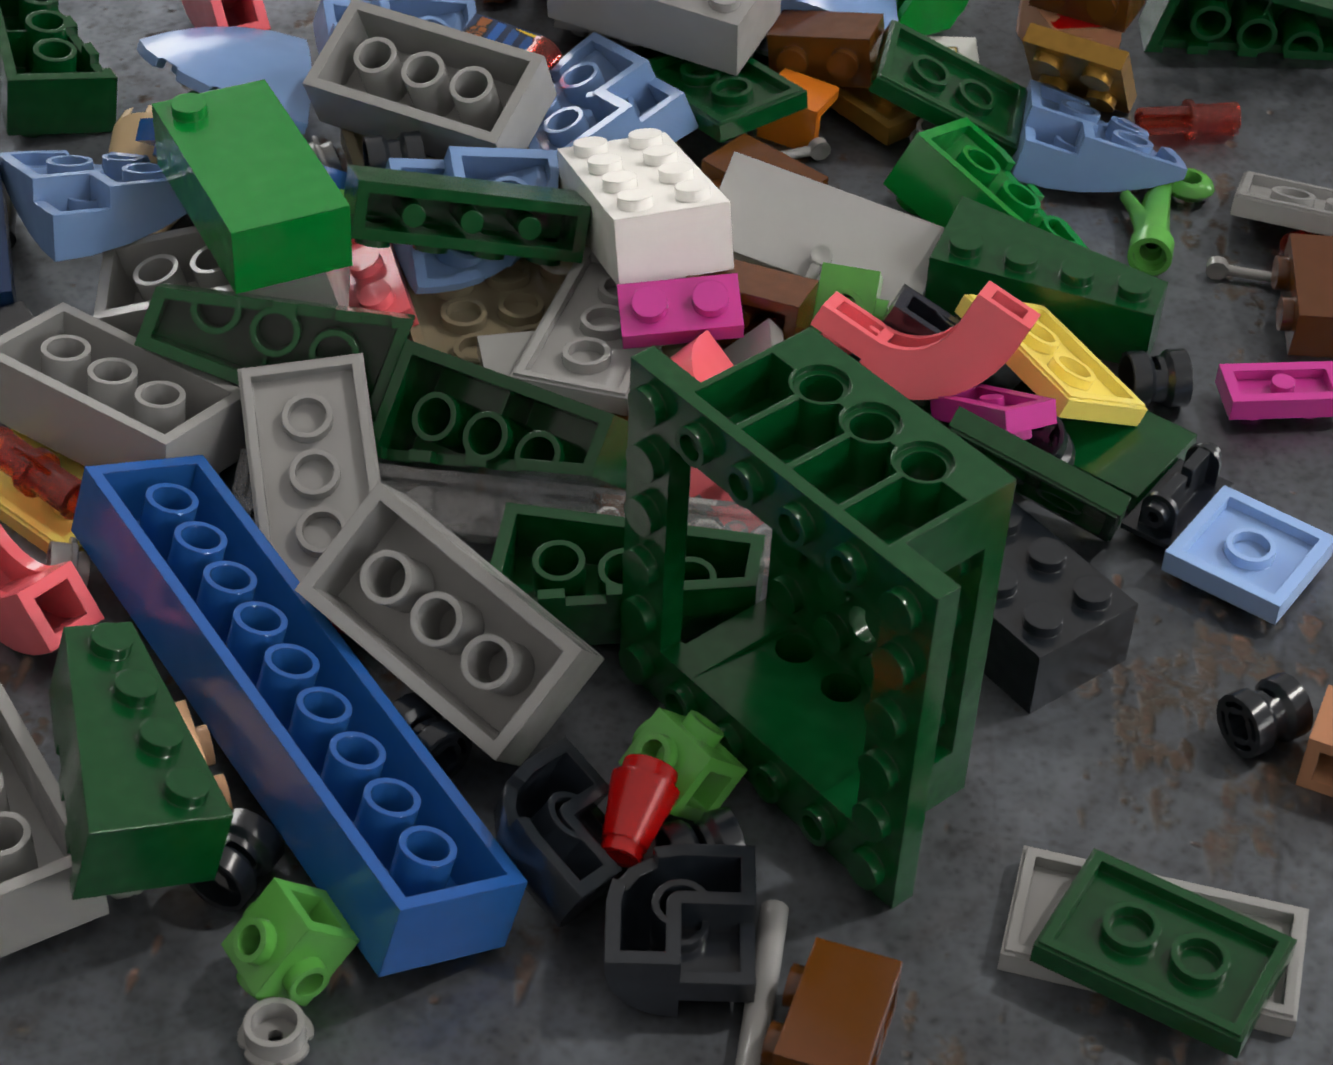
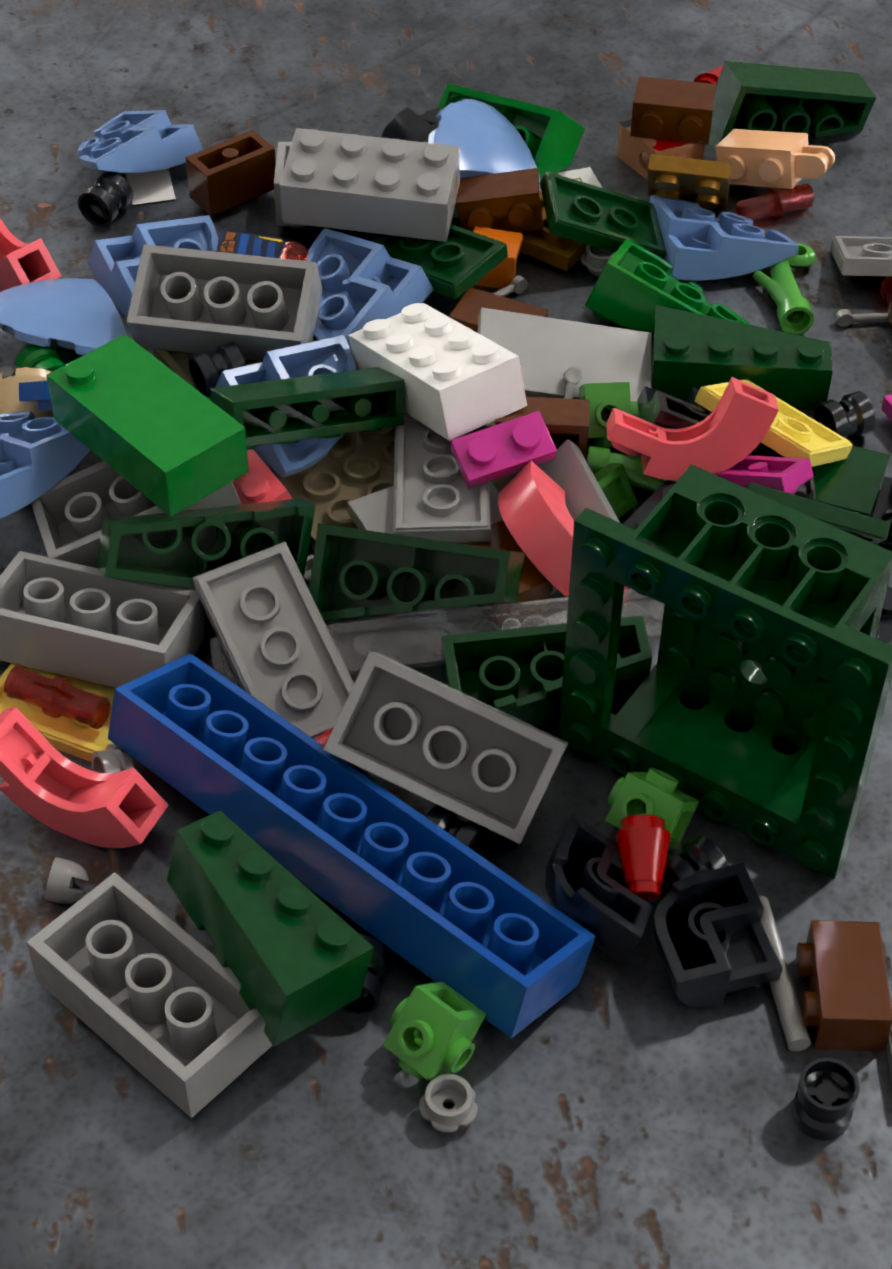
camera: 15 degrees left, 5 degrees up
none -> light nougat brick [716,129,835,189]

